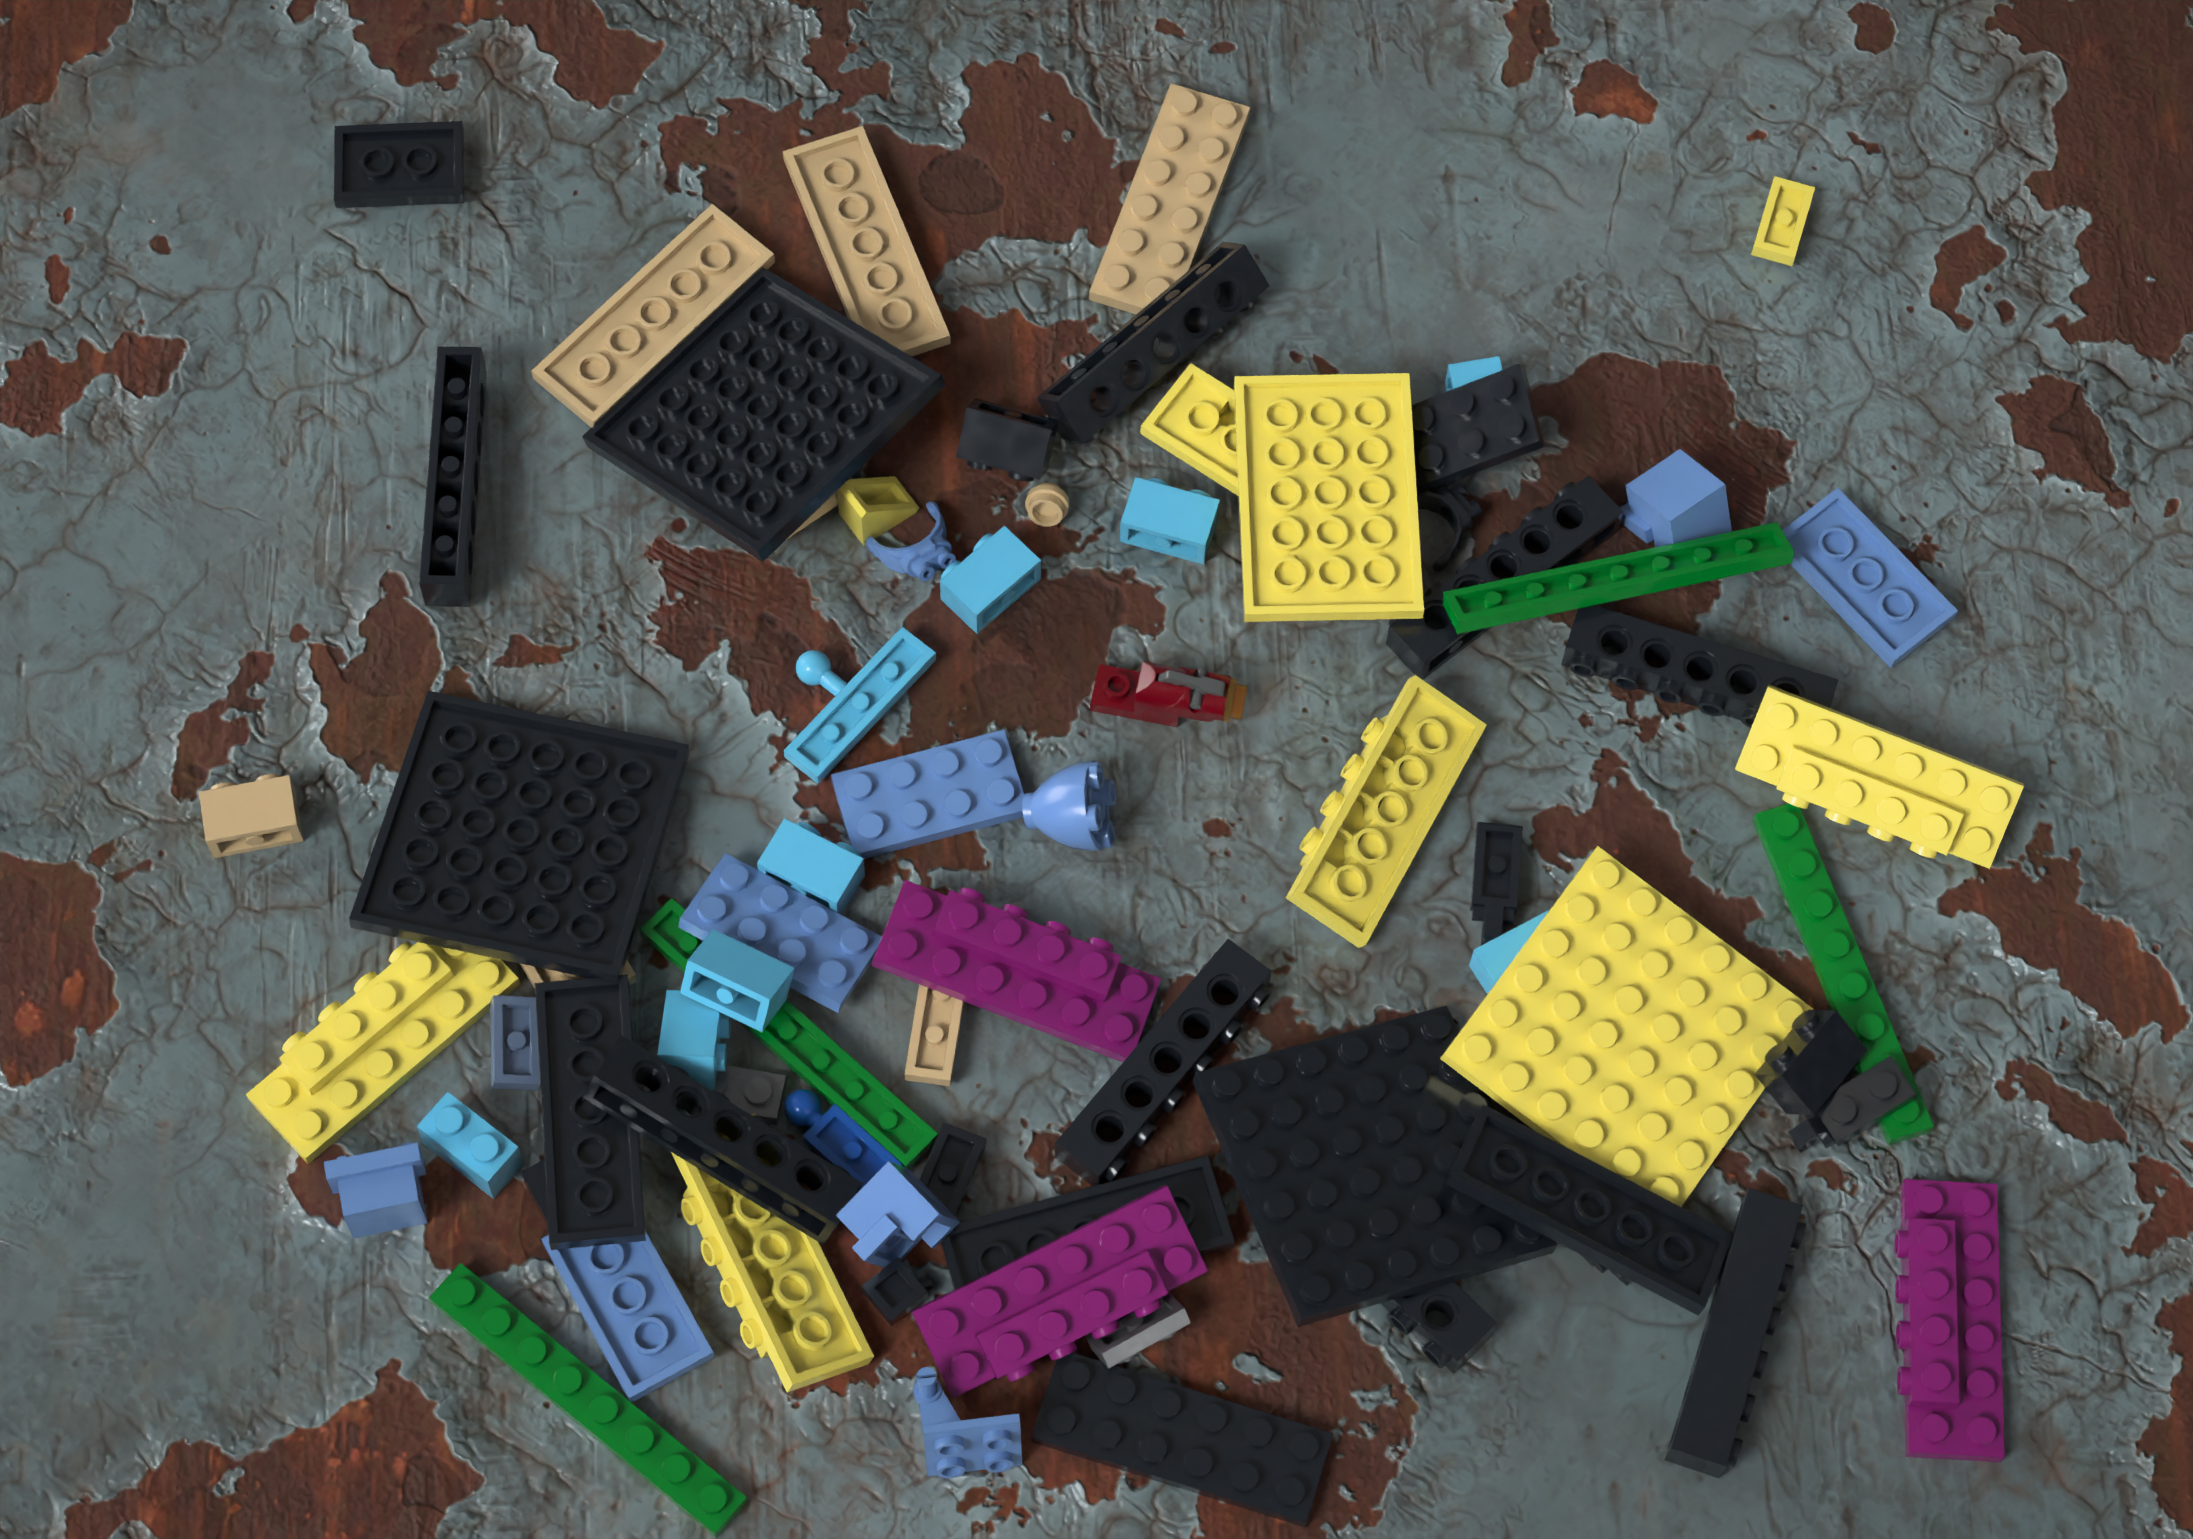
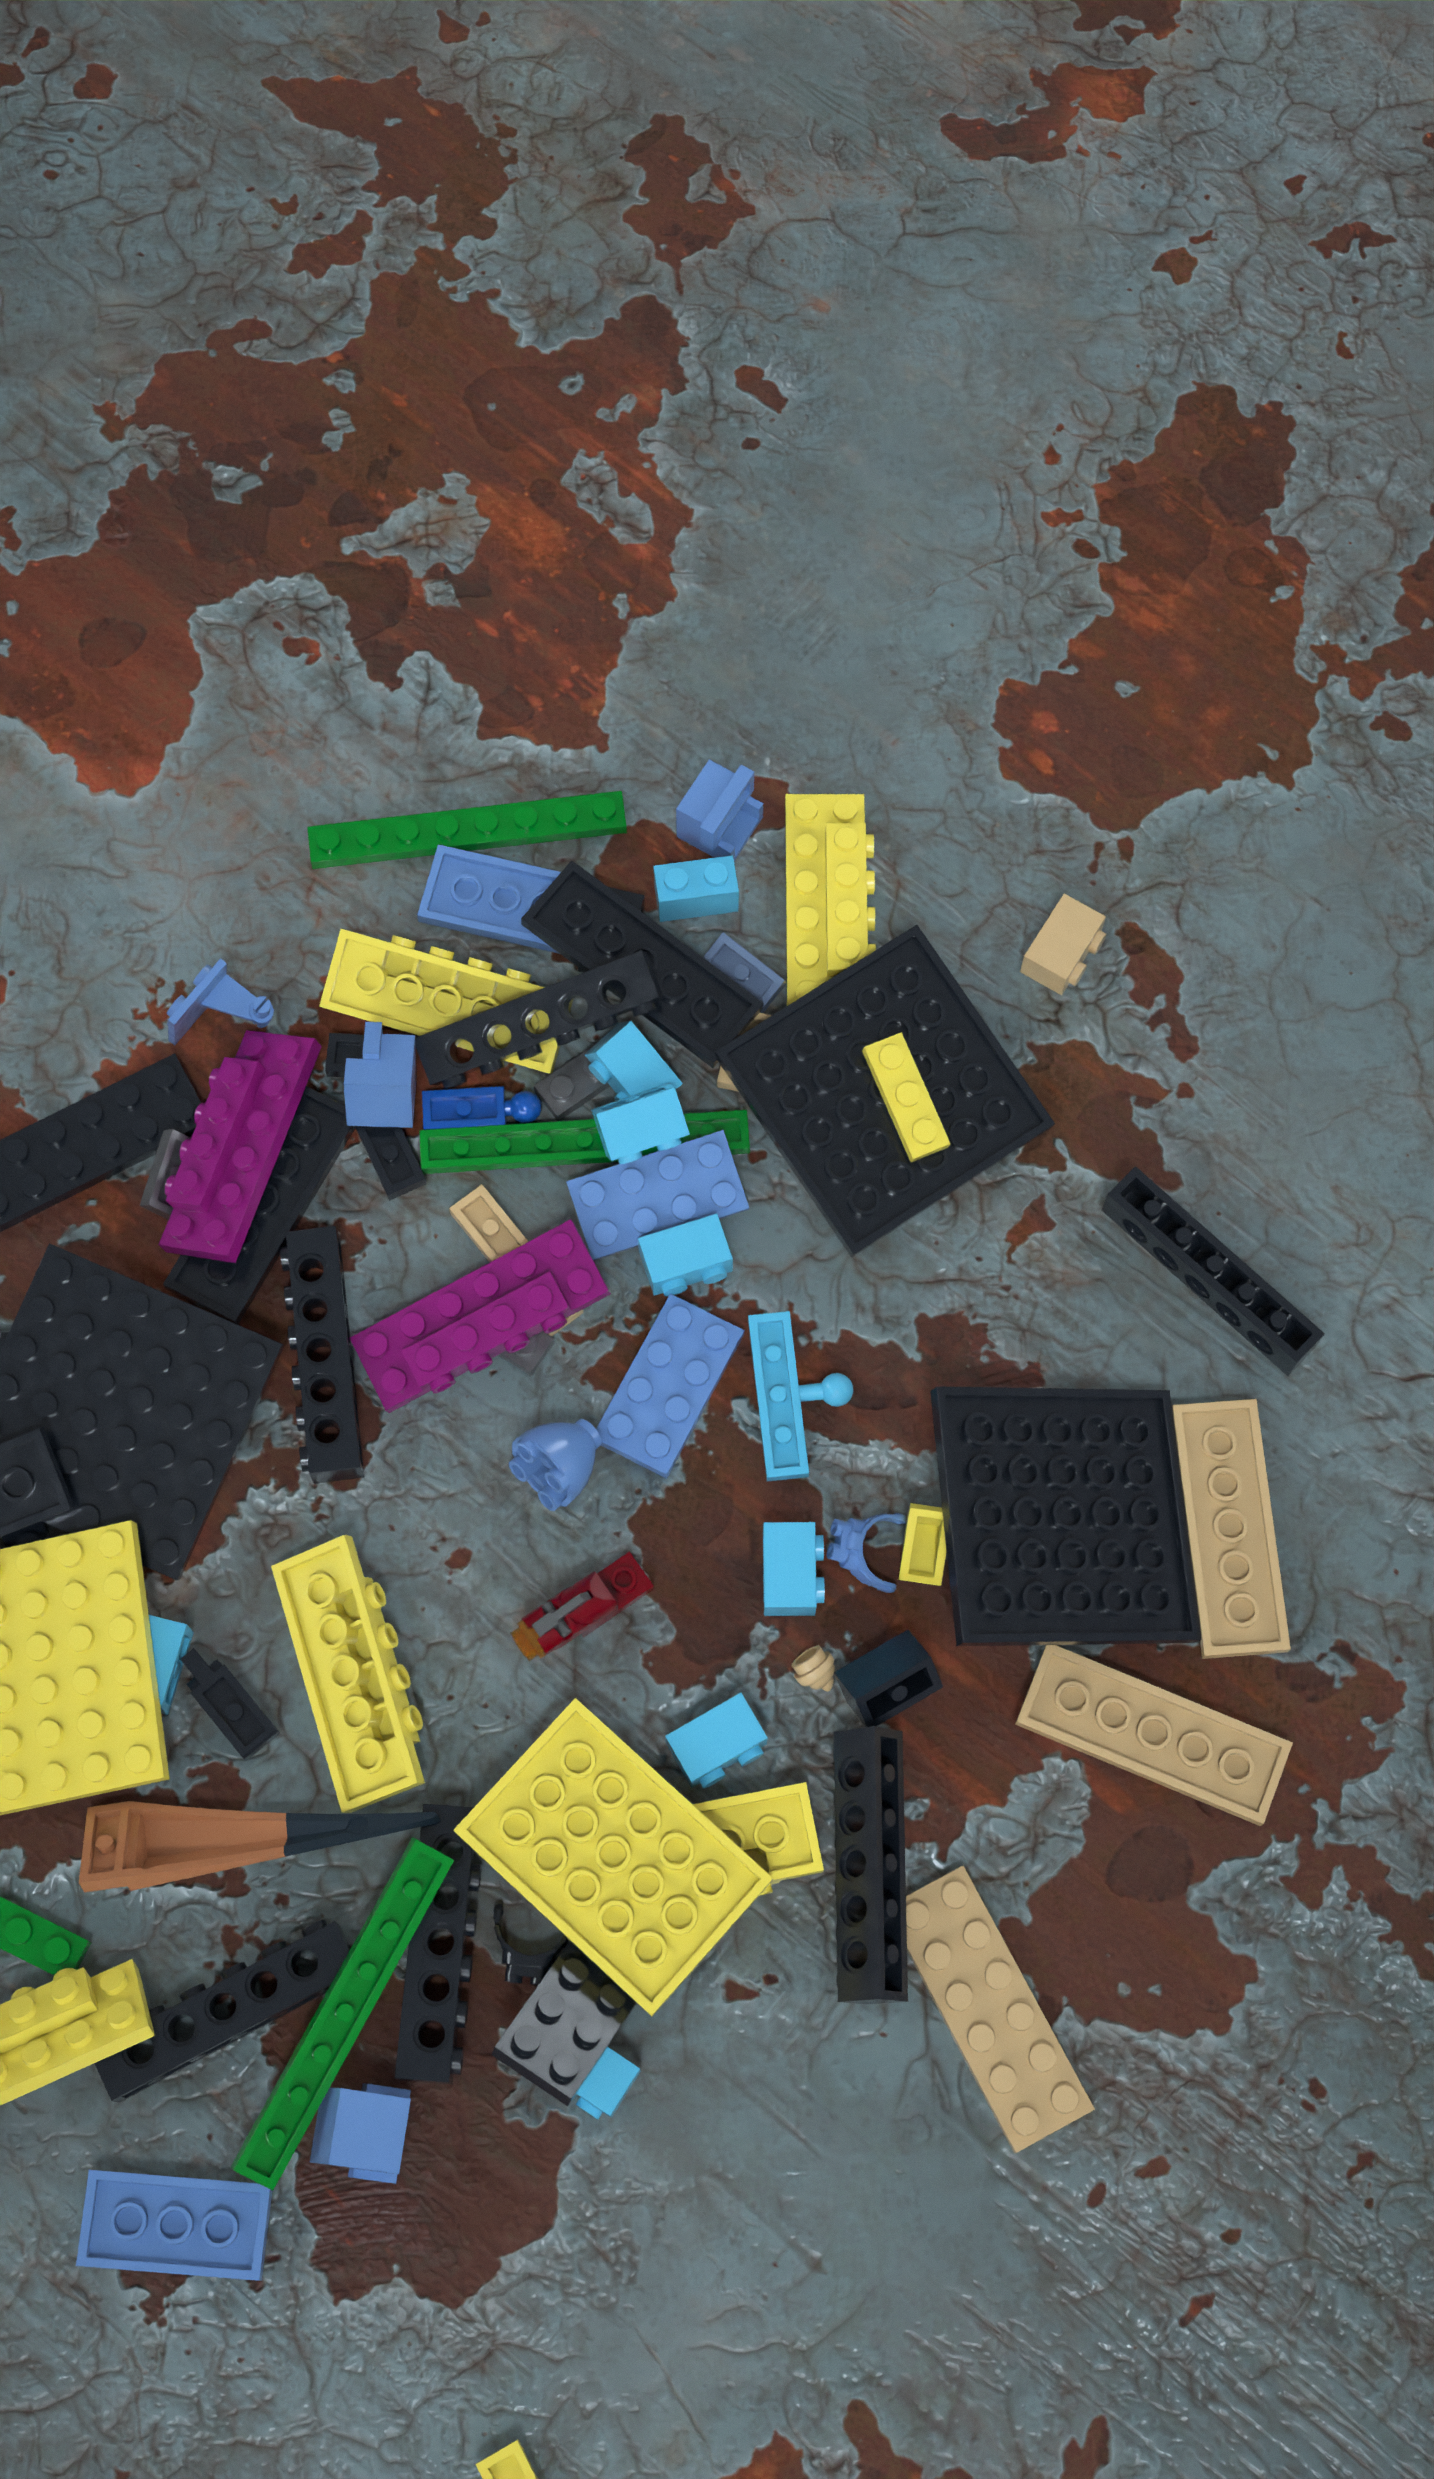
camera: 135 degrees right, 5 degrees up
none -> nougat plate [79,1801,440,1893]
none -> light yellow plate [862,1032,951,1162]

